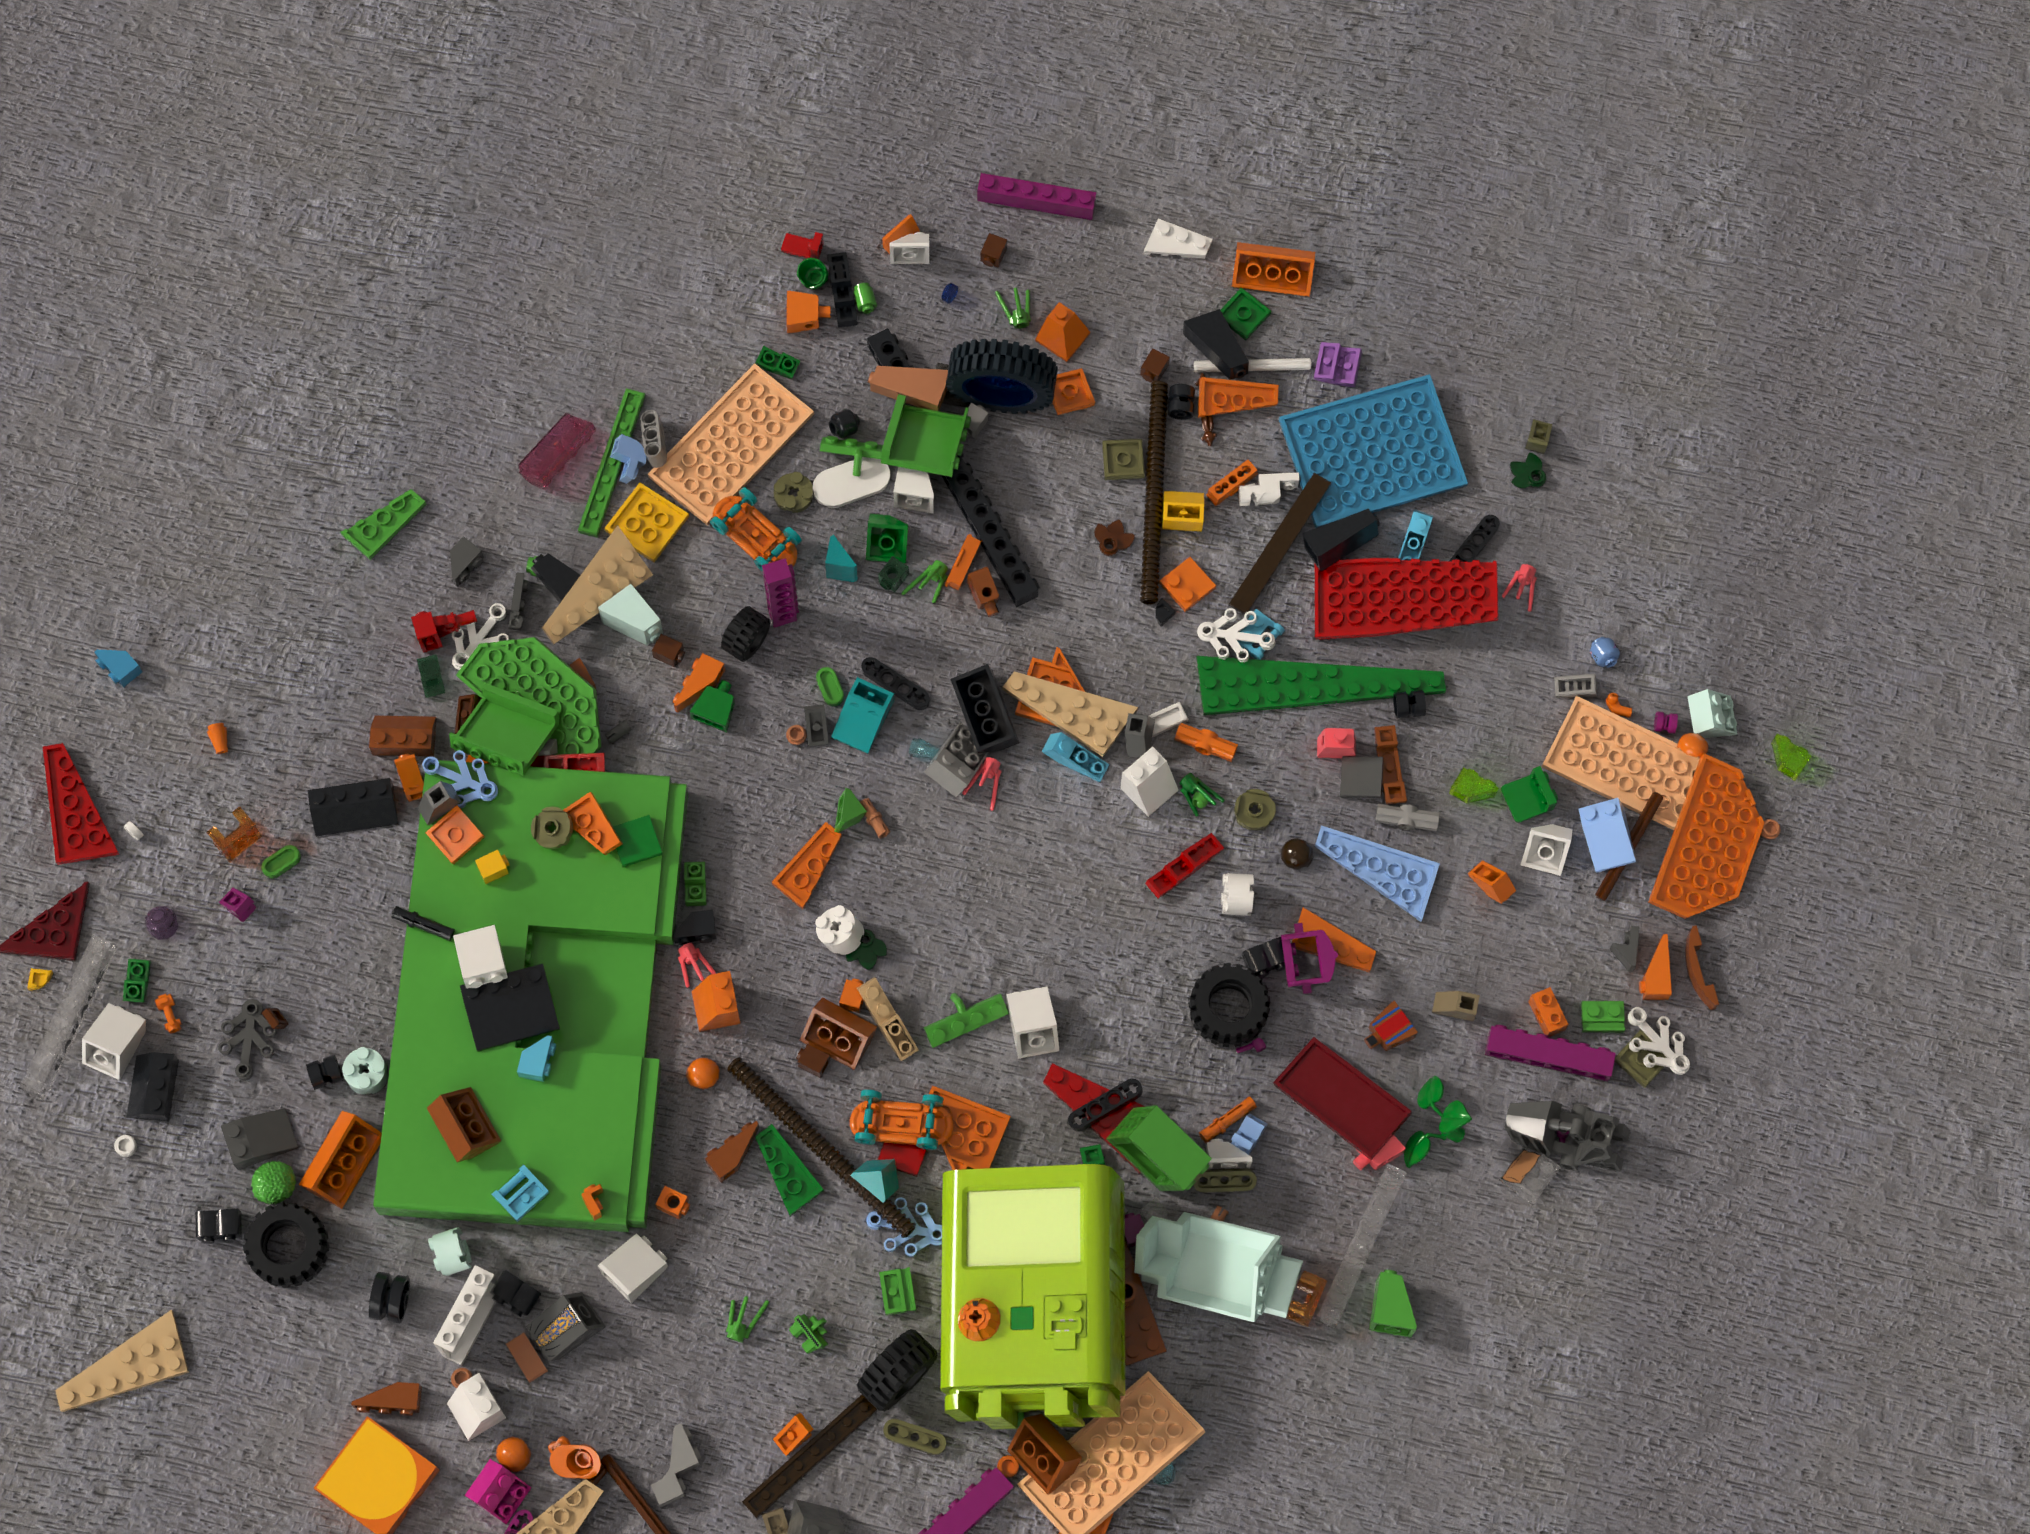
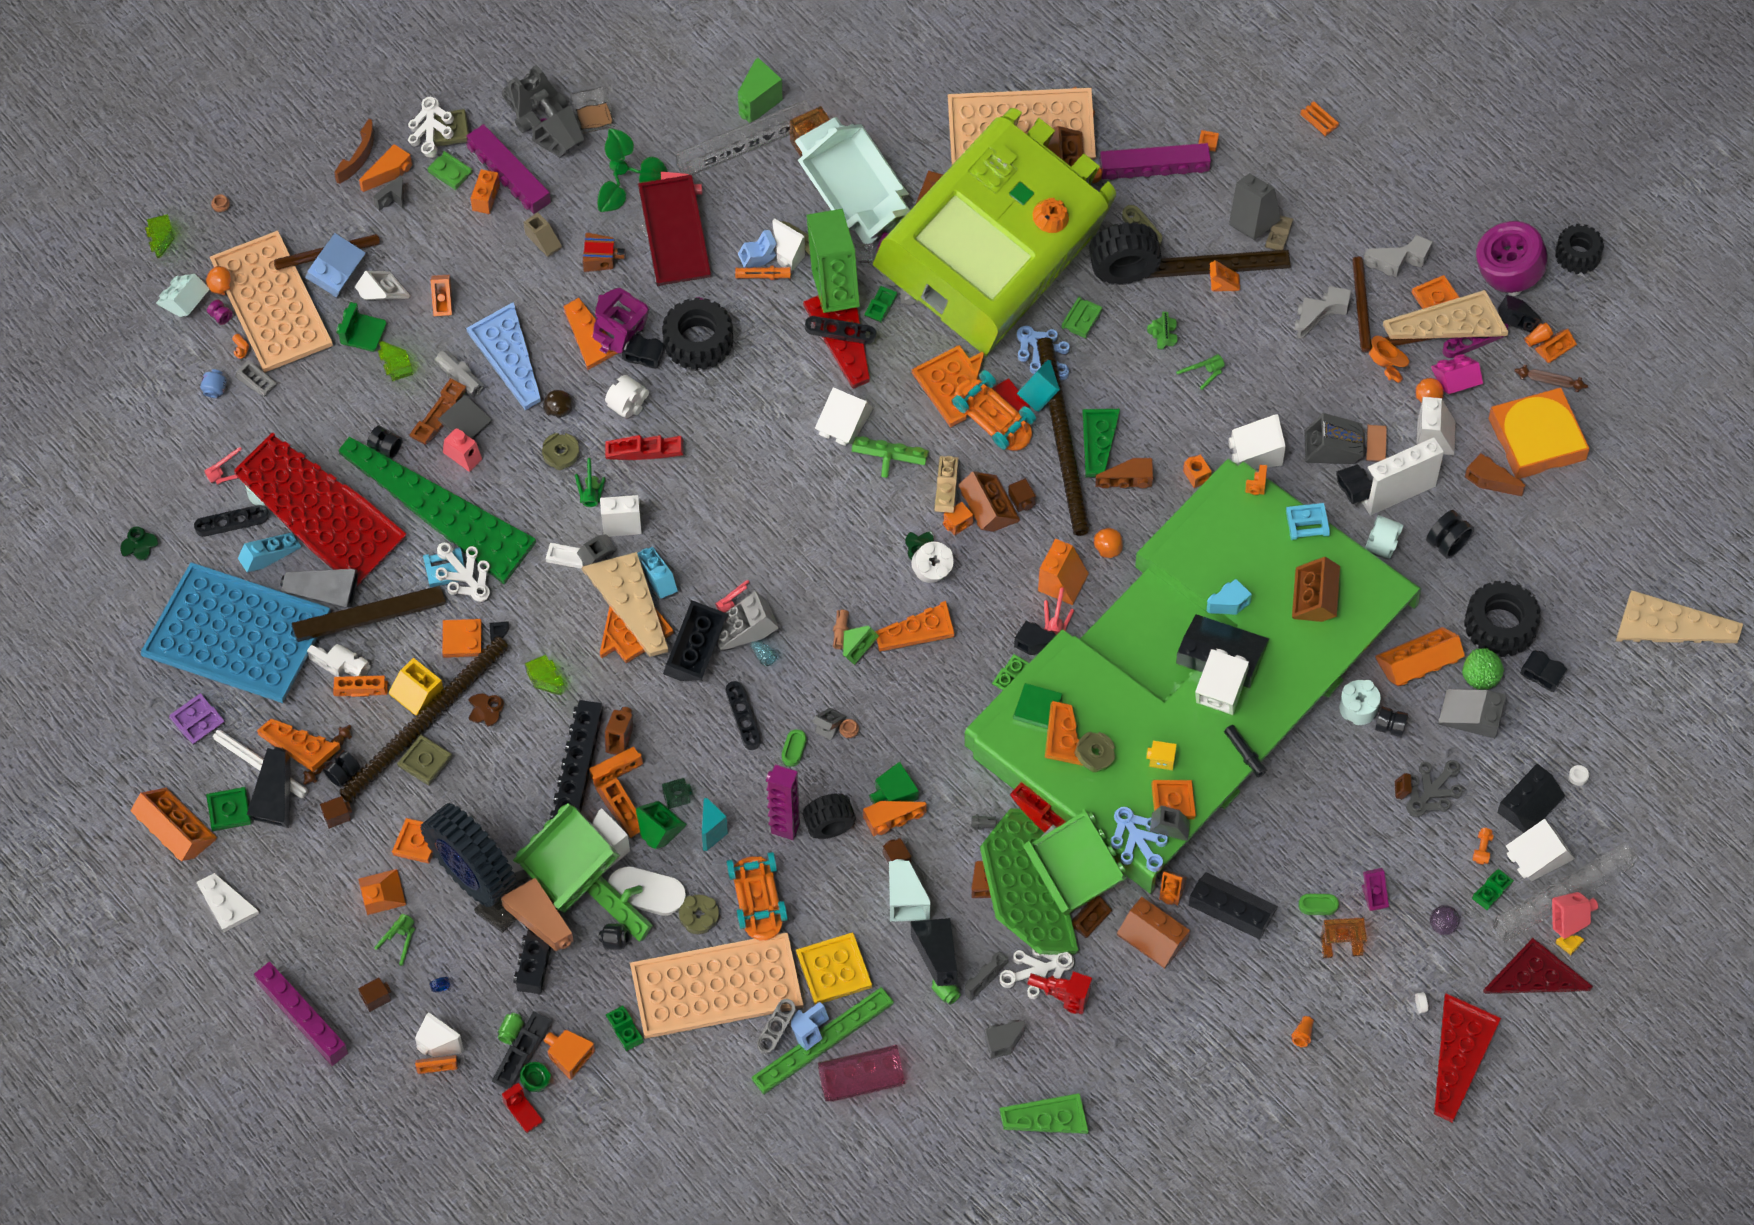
camera: 140 degrees left, 10 degrees down
dark azure slope [94,649,143,687] -> none
clear green slope [417,654,446,698] -> none
tan wing [542,525,653,645] -> none
teal slope [831,677,894,754] -> none
bright green plant [901,560,948,603] -> none
orange piece [1174,723,1238,762] -> none
olive slope [1525,419,1552,454] -> none
orange plate [1648,753,1765,919] -> none
none -> clear neon green slope [525,654,564,695]
none -> orange slope [595,777,640,838]
none -> coral torso [1552,892,1598,939]

